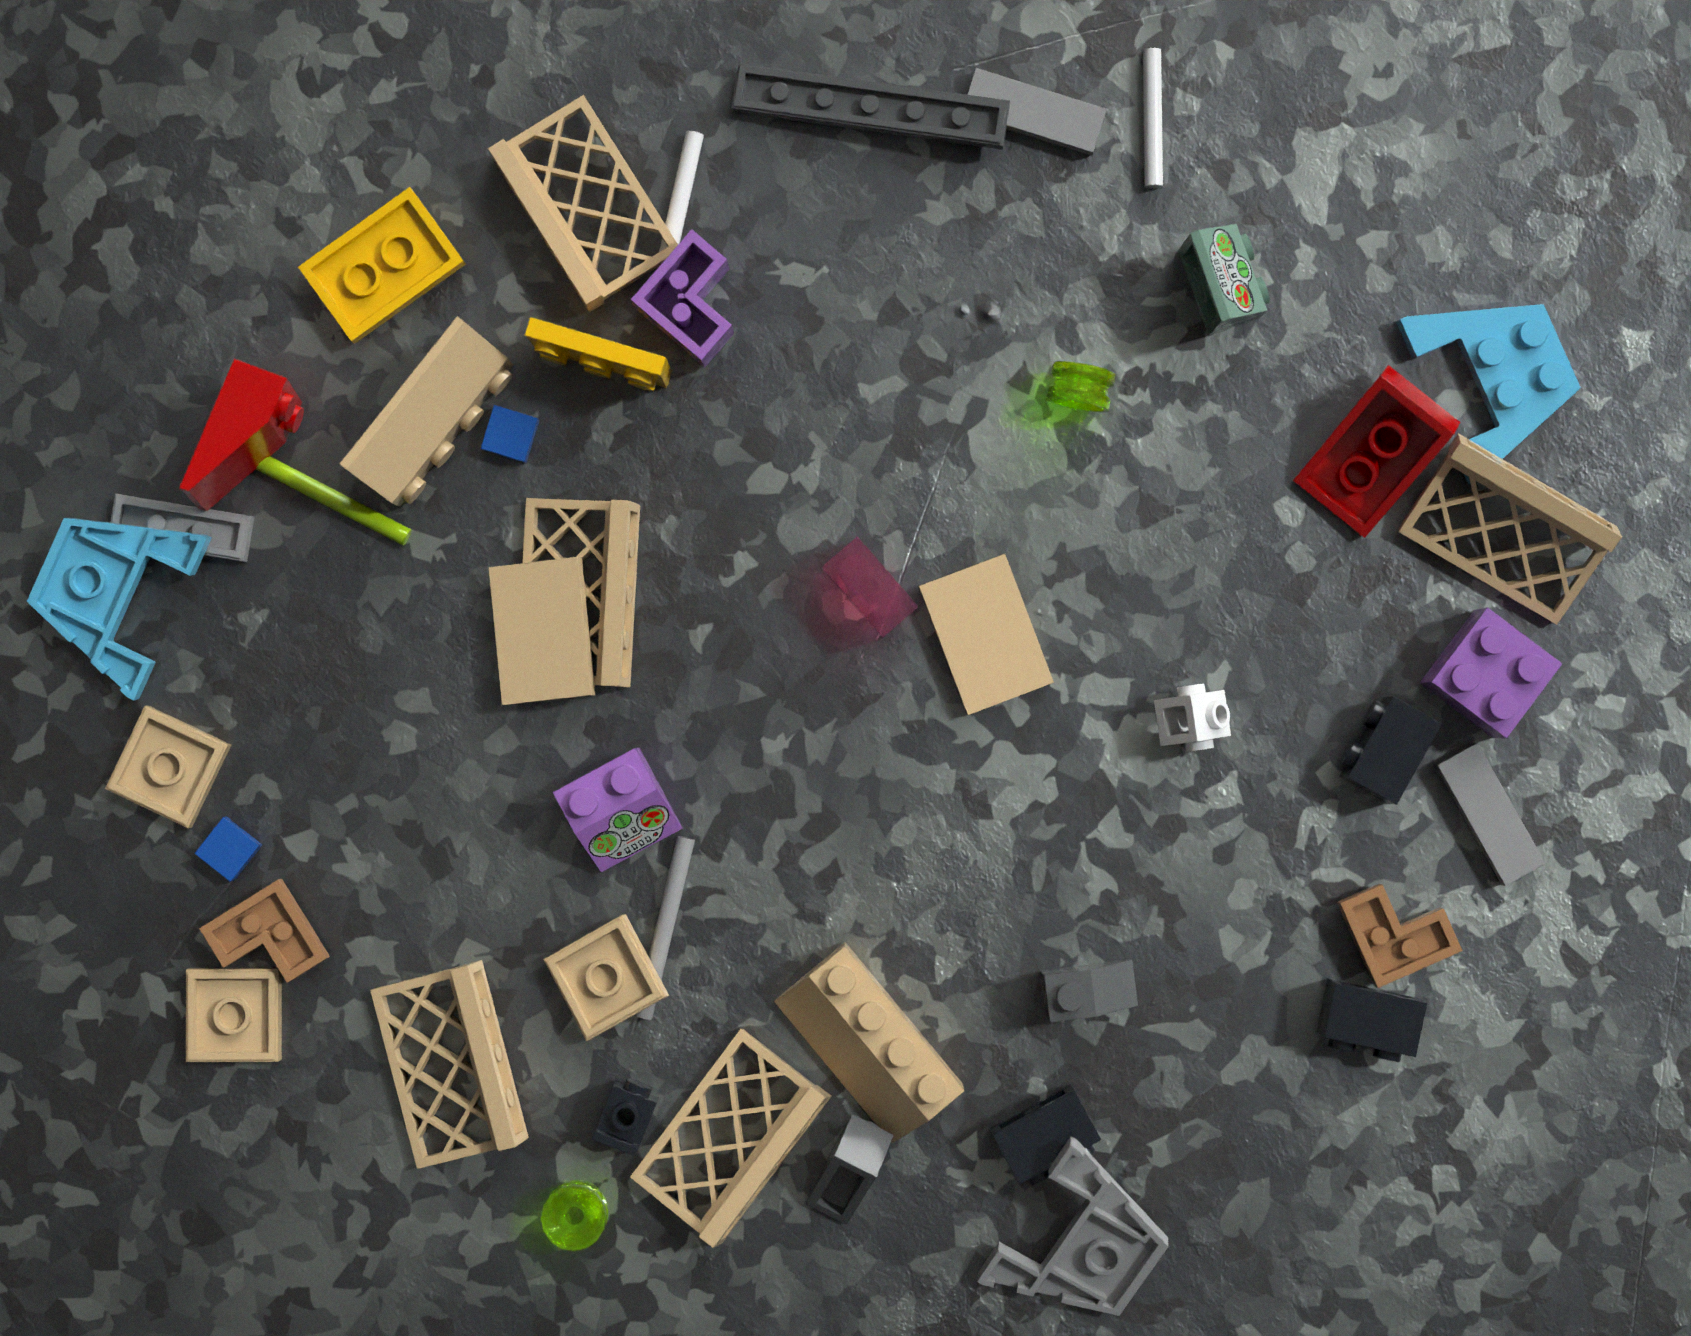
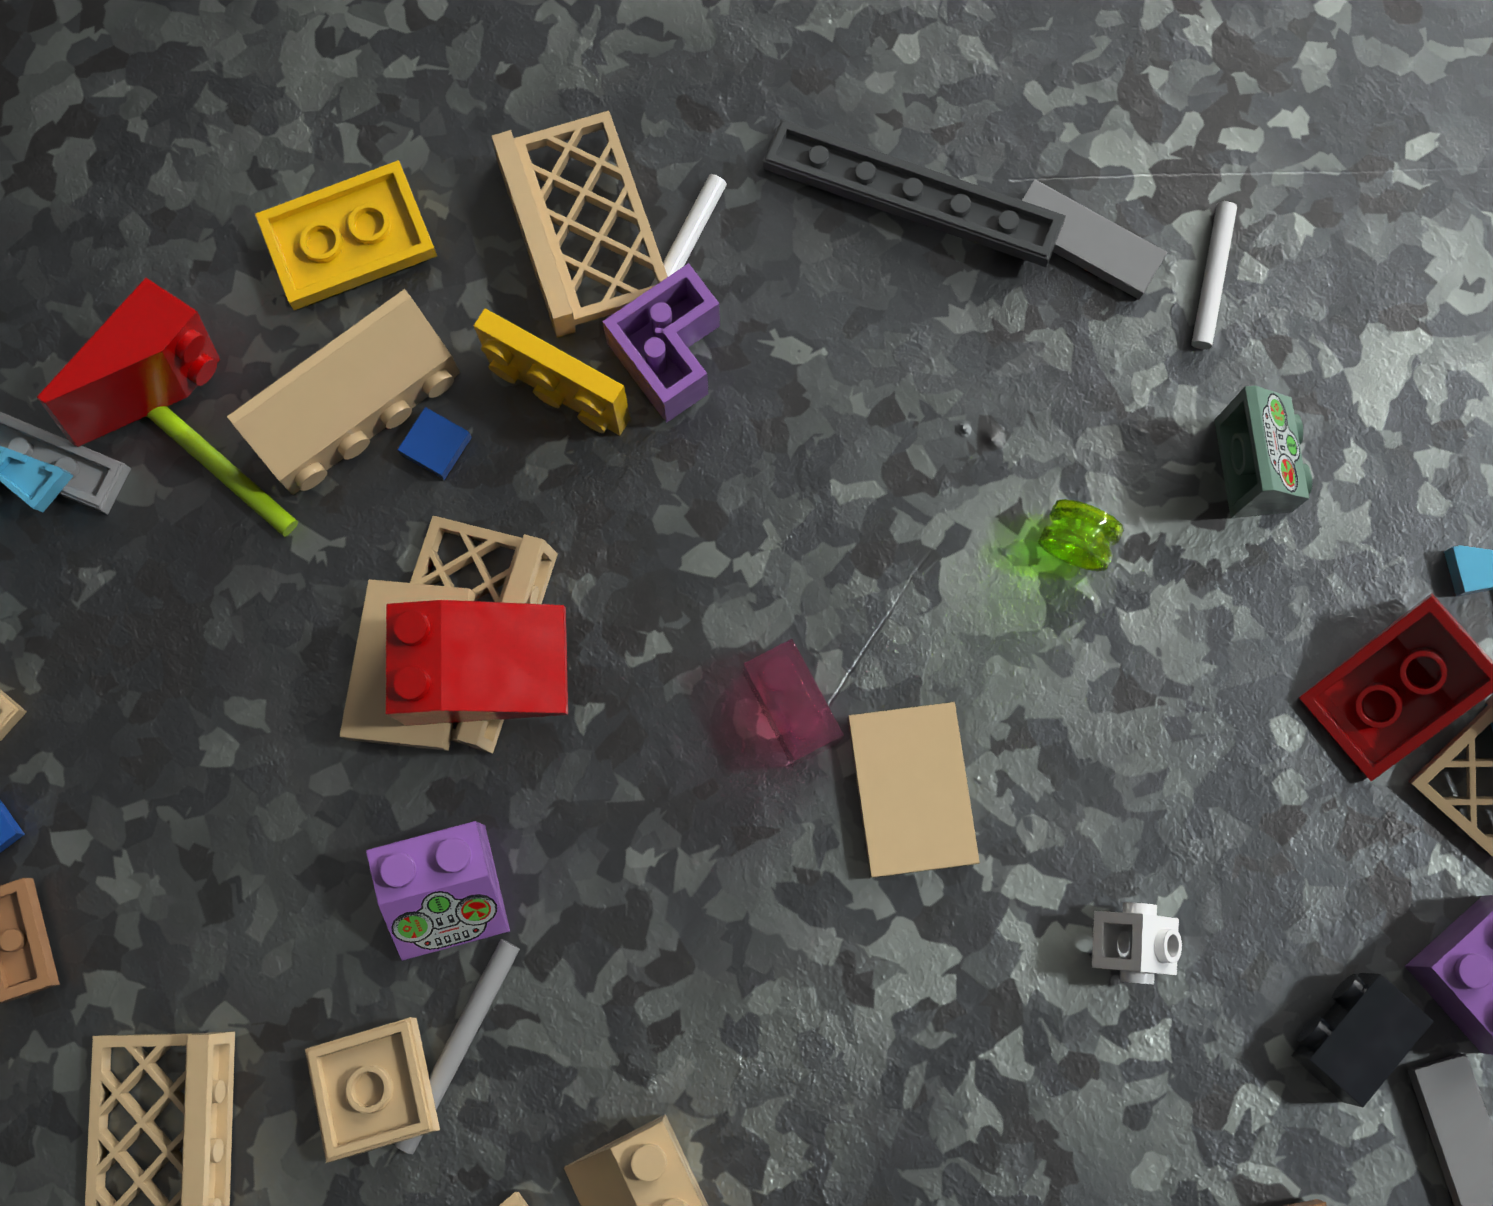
camera: 10 degrees right, 10 degrees down
none -> red slope [386,600,568,726]

